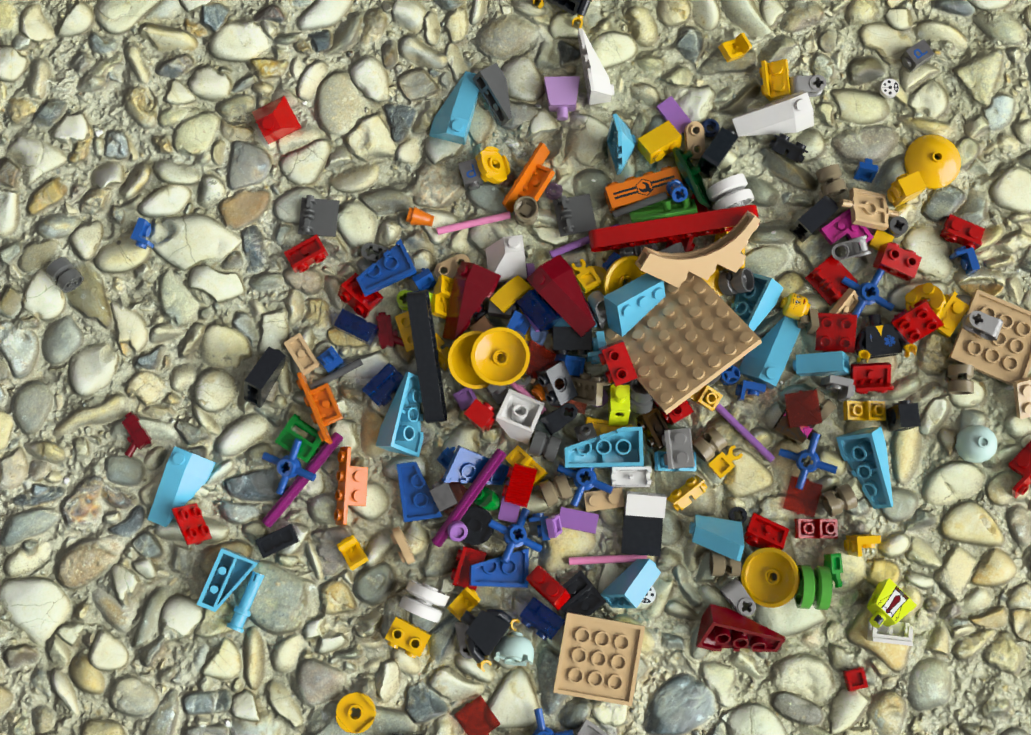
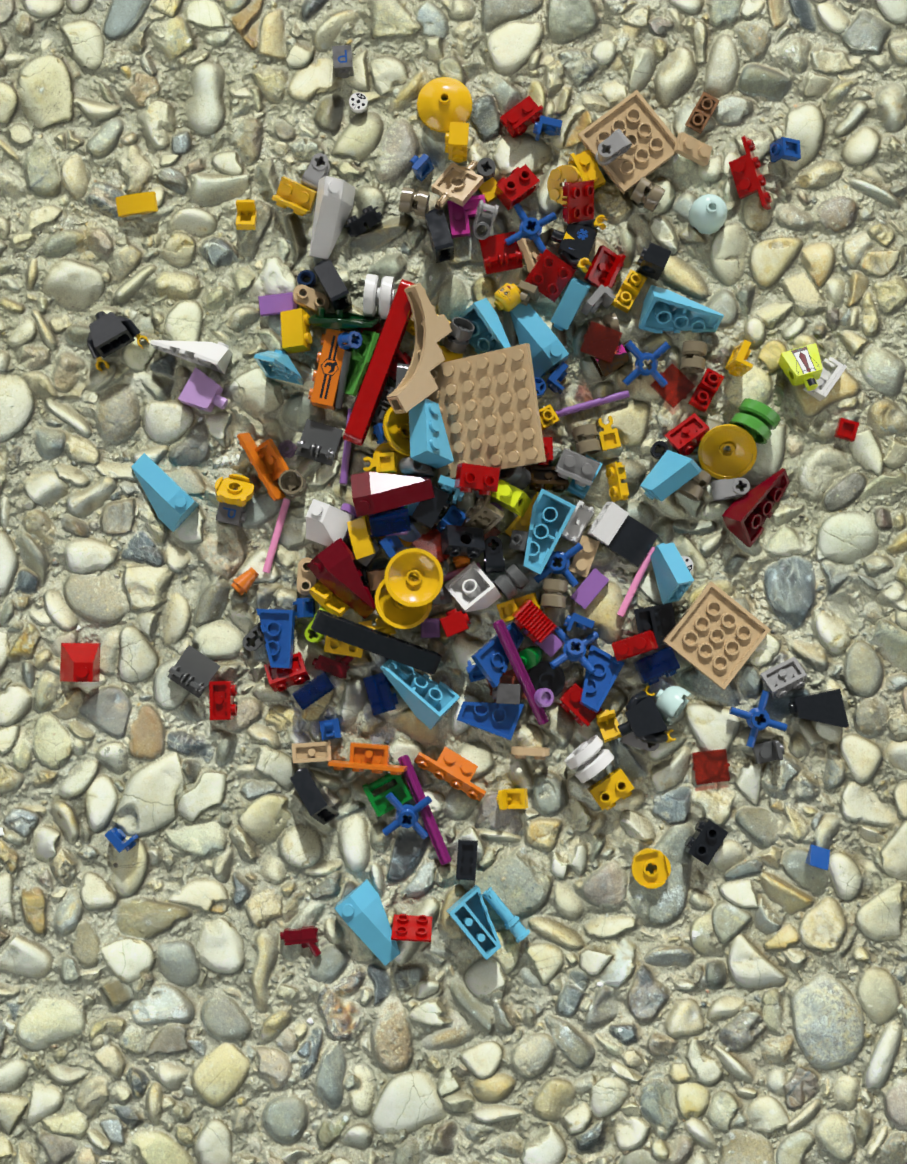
camera: 60 degrees left, 5 degrees up
dark grey wheel [46,257,84,293] -> none
dark grey bar [309,358,363,390] -> none
dark grey slope [472,63,512,126] -> none
medium lavender tile [545,514,563,538] -> none
green plate [823,553,843,588] -> none

